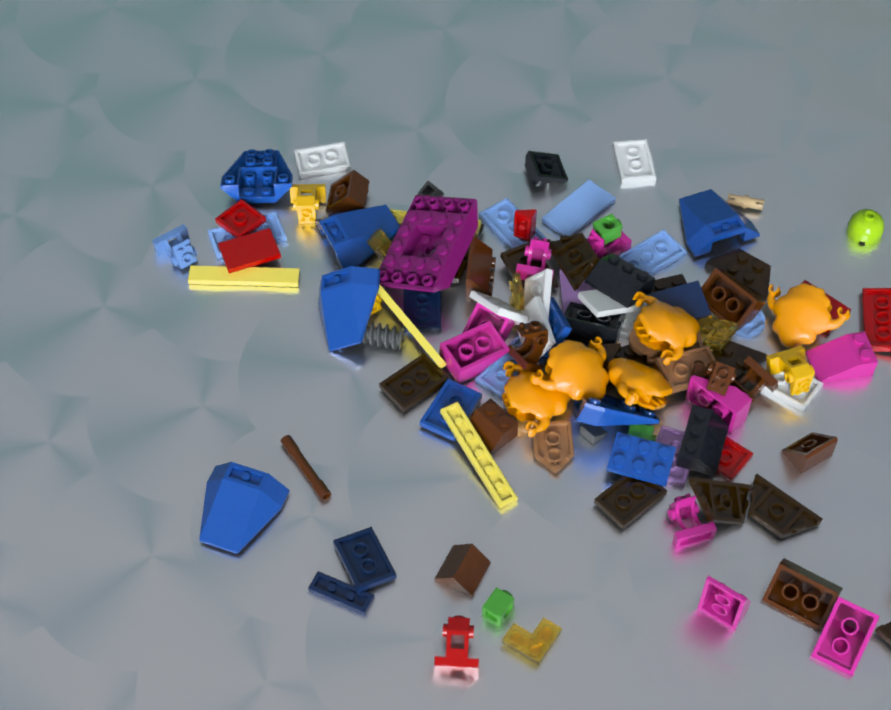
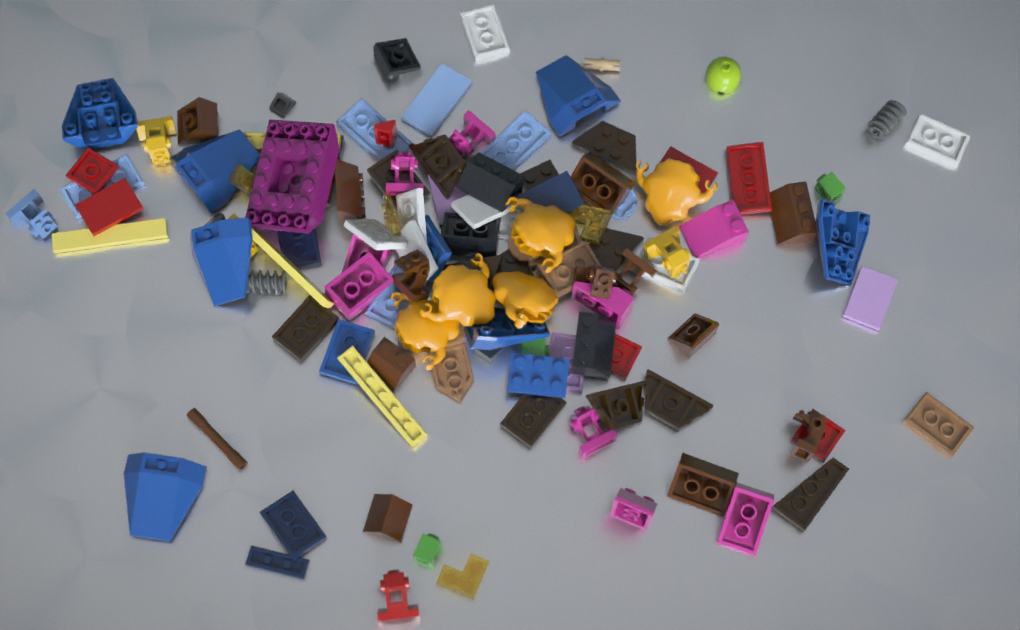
camera: 15 degrees left, 15 degrees up
white tile [294,142,351,179] -> none
bright green brick [593,213,623,245] -> none

